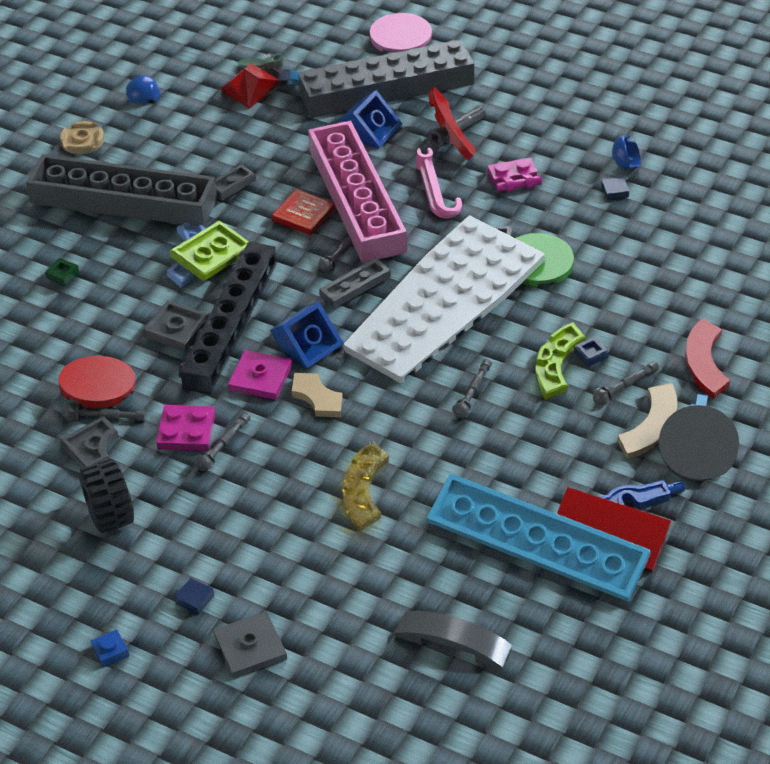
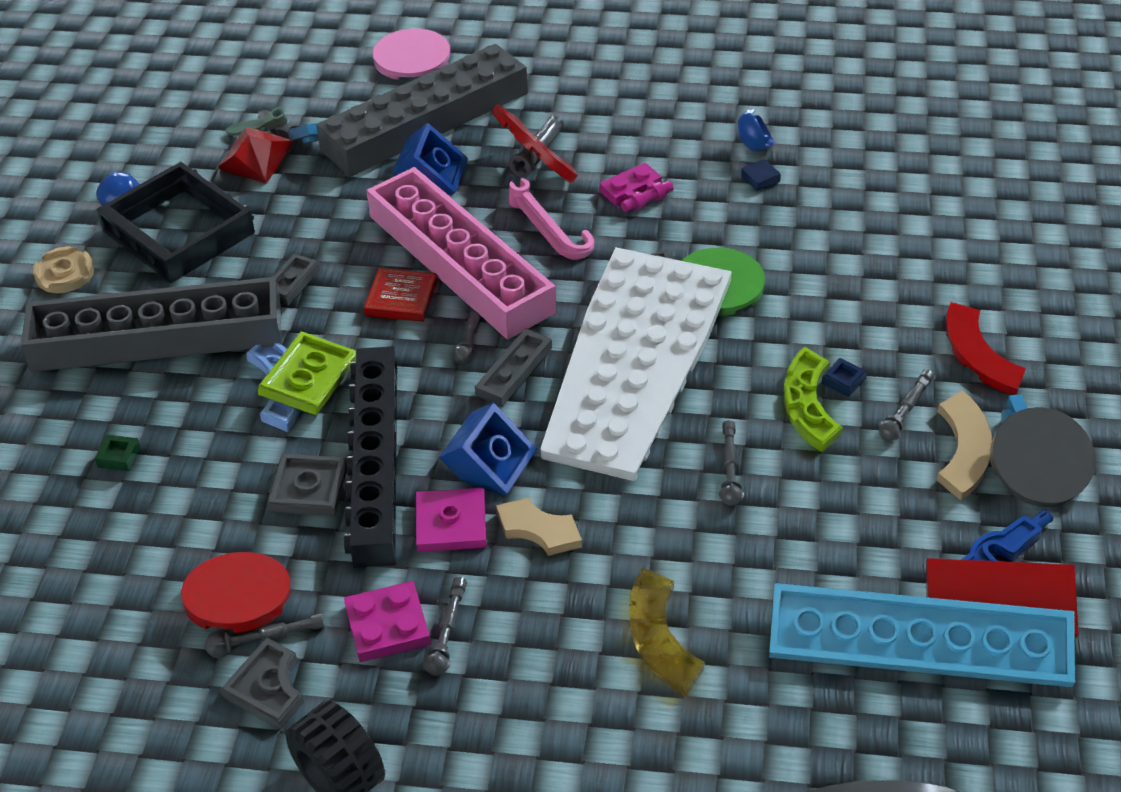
camera: 20 degrees left, 0 degrees up
none -> black window [97,162,255,283]

